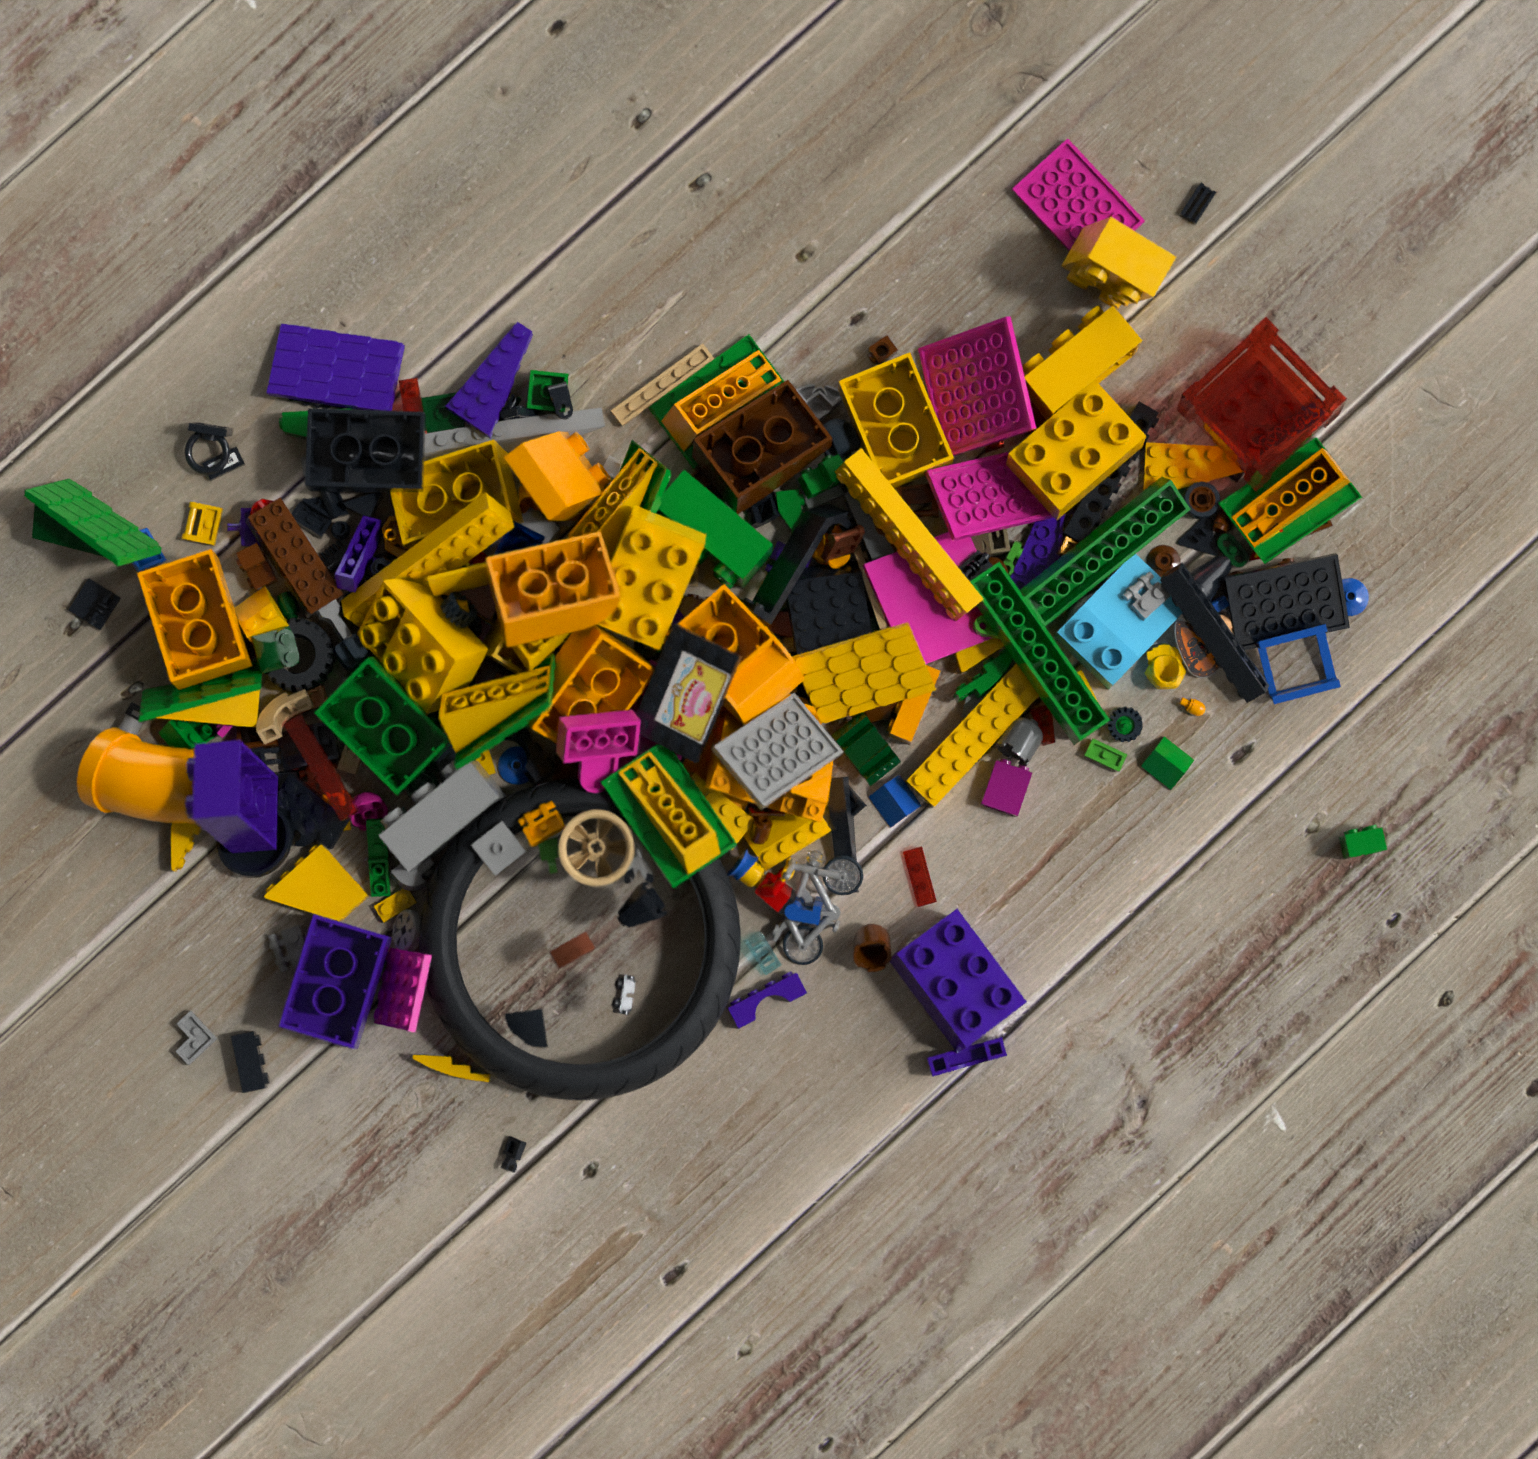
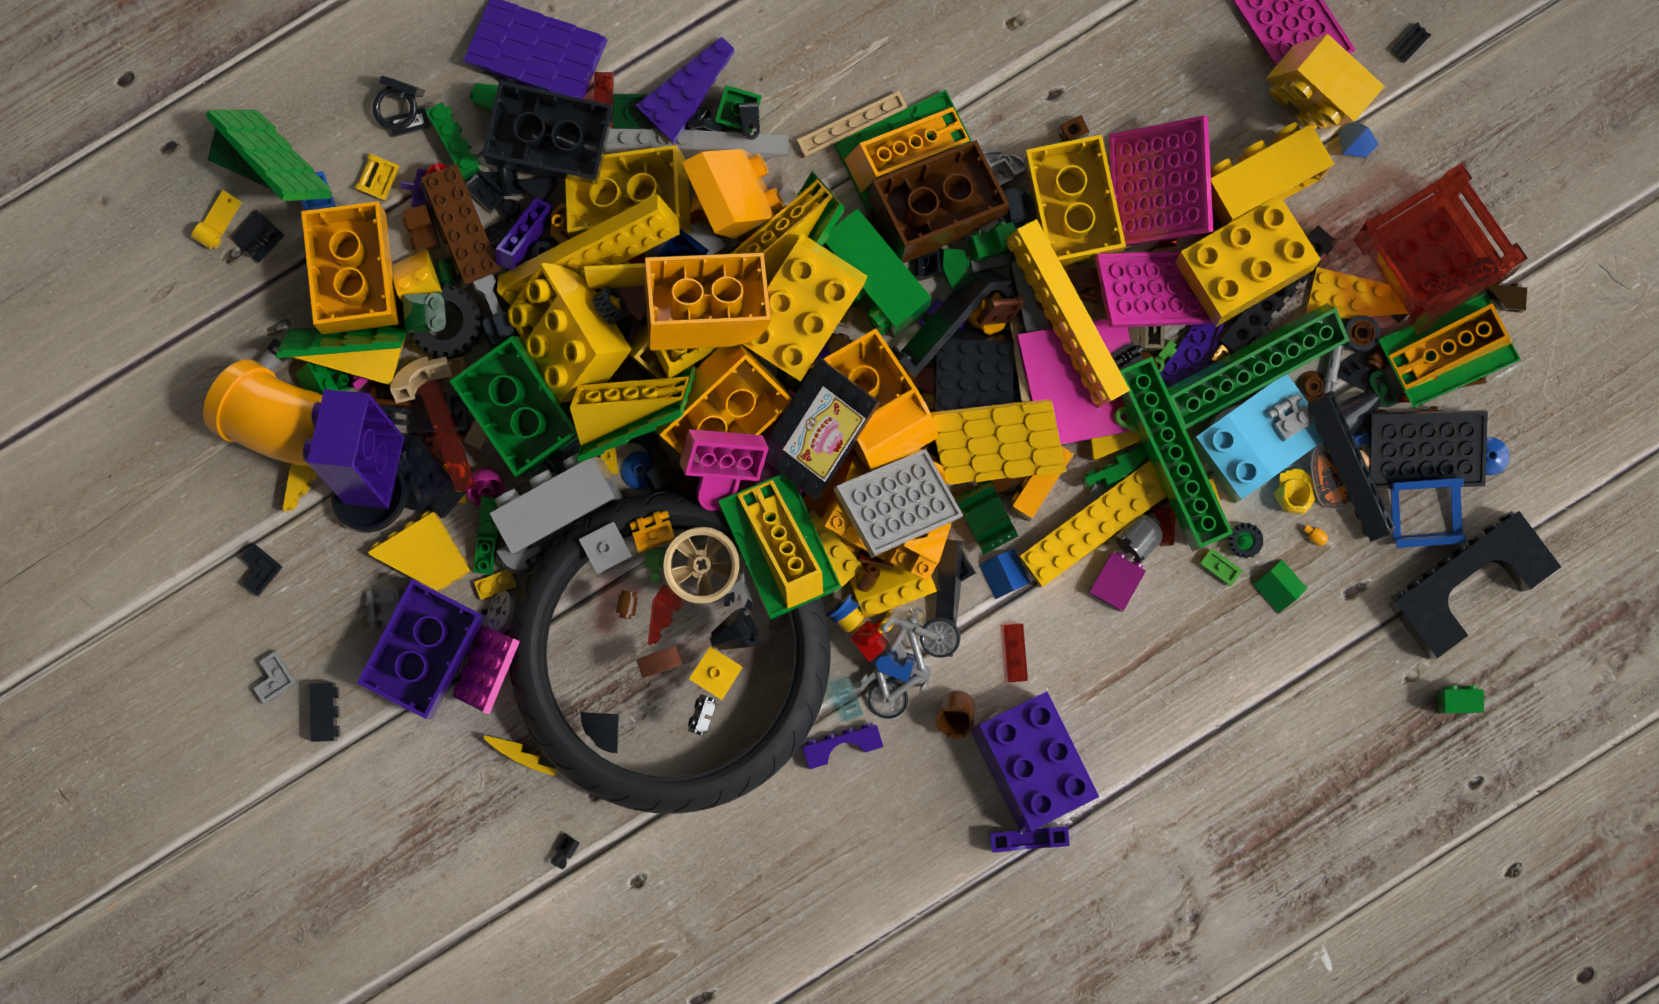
camera: 15 degrees right, 0 degrees up
none -> yellow door [191,190,243,250]
none -> black plate [241,543,284,597]
none -> green brick [426,102,481,181]
none -> reddish brown brick [616,590,638,619]
none -> clear red slope [647,584,685,646]
none -> yellow plate [689,646,743,700]
none -> light grey axle [1322,345,1343,394]
none -> blue slope [1338,121,1379,158]
none -> black arch [1388,511,1561,659]
none -> dark brown slope [1485,282,1528,313]

